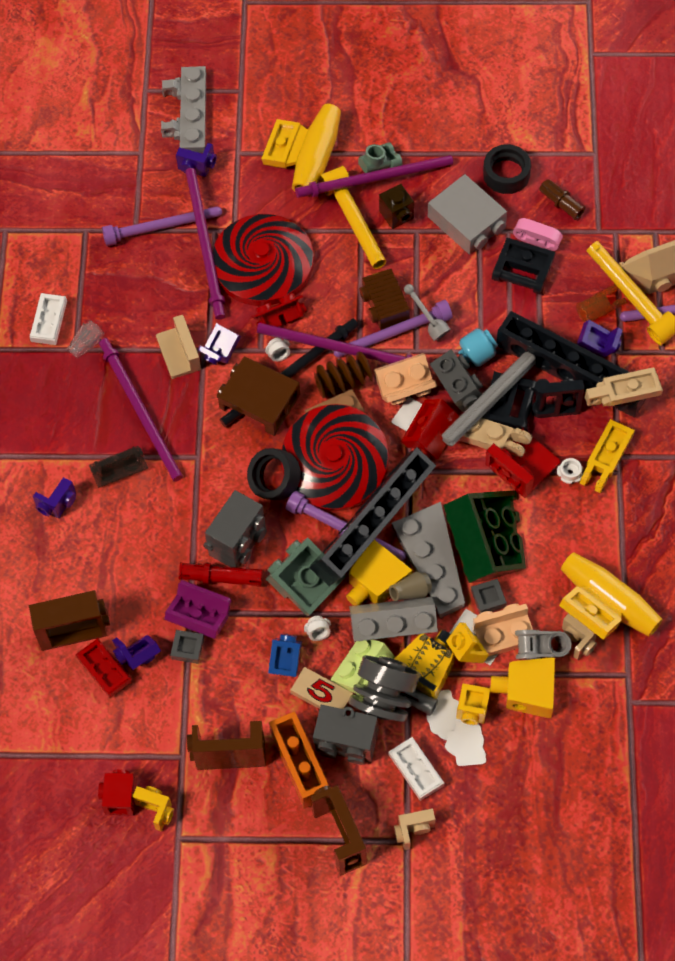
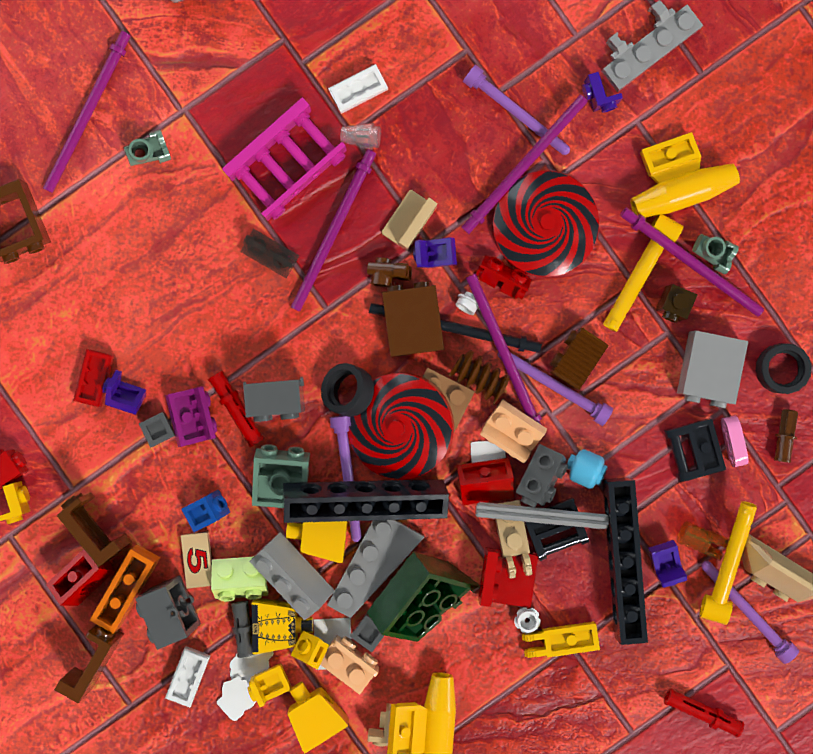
camera: 50 degrees right, 25 degrees up
reddish brown window [29,590,110,651] -> none
dark purple bracket [32,477,76,519] -> none
white plate [304,616,331,641] -> none
dark grey wheel [349,655,421,722] -> none
dark tan cone [389,571,432,601] -> none
tan bracket [394,809,435,850] -> none
light grey hinge [404,284,451,342] -> none
light grey piece [515,630,572,660] -> none
black plate [532,379,584,418] -> none
tan hinge [584,367,663,406] -> none
none -> red brick [46,549,116,606]
none -> dark pink fence [222,97,347,221]
none -> reddish brown plate [367,257,412,287]

